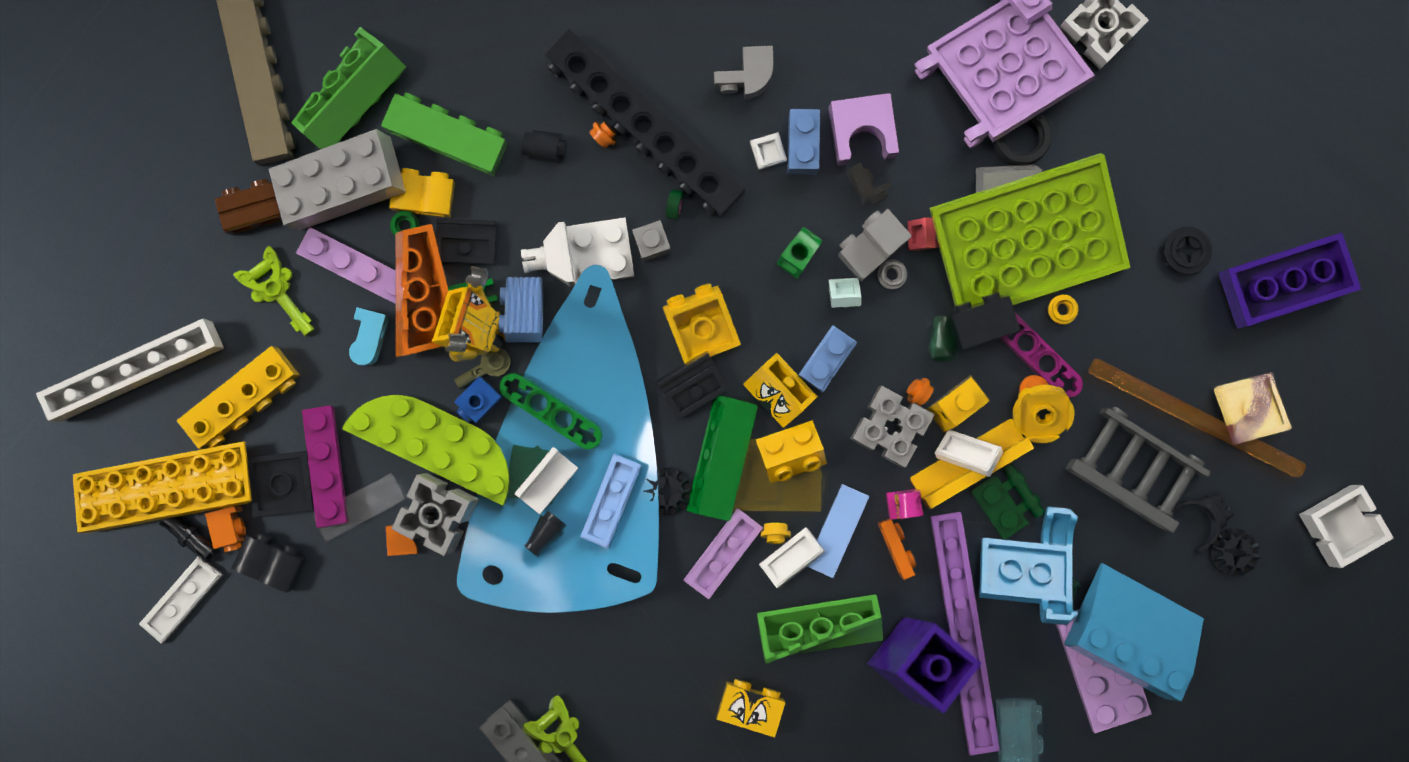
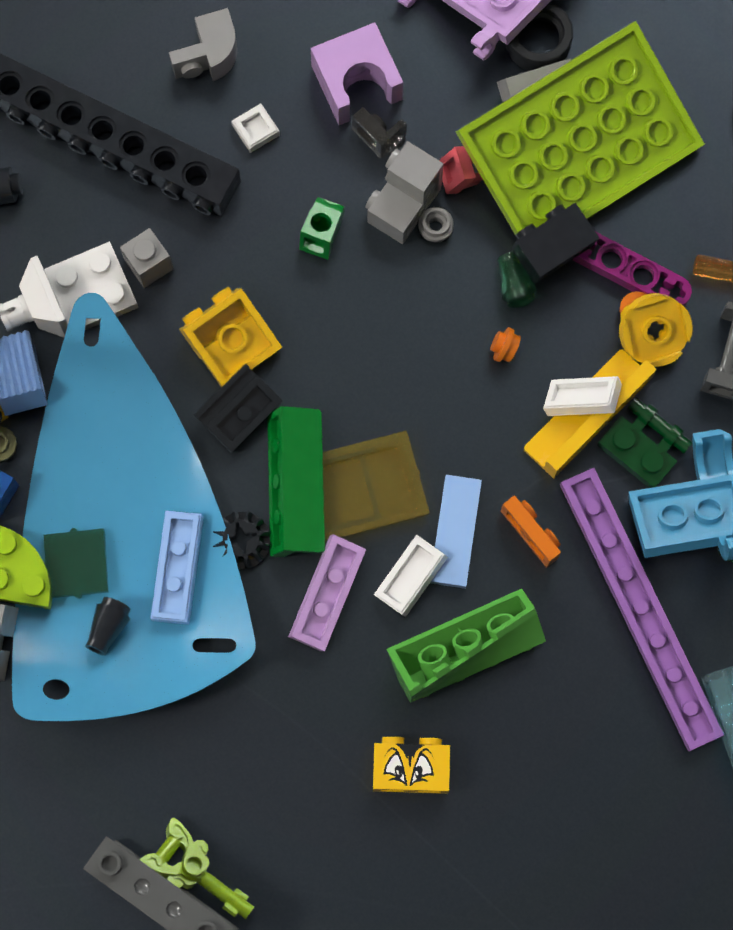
camera: 10 degrees left, 10 degrees down
green beam [500,373,603,449] -> none
white panel [515,447,578,515] -> none
orange plate [589,121,616,149] -> none
dark green tile [666,189,684,220] -> none
yellow brick [743,353,818,428] -> none
yellow bracket [756,420,827,483] -> none
yellow plate [761,523,791,544] -> none
medium blue brick [787,109,820,175] -> none
medium blue brick [798,325,857,393] -> none
light aqua plate [829,278,861,308] -> none
light grey brick [850,386,934,468] -> none
dark purple brick [867,617,982,713] -> none
dark pink leg [886,489,924,519] -> none
yellow torso [926,375,989,433] -> none
yellow plate [1048,295,1078,324] -> none

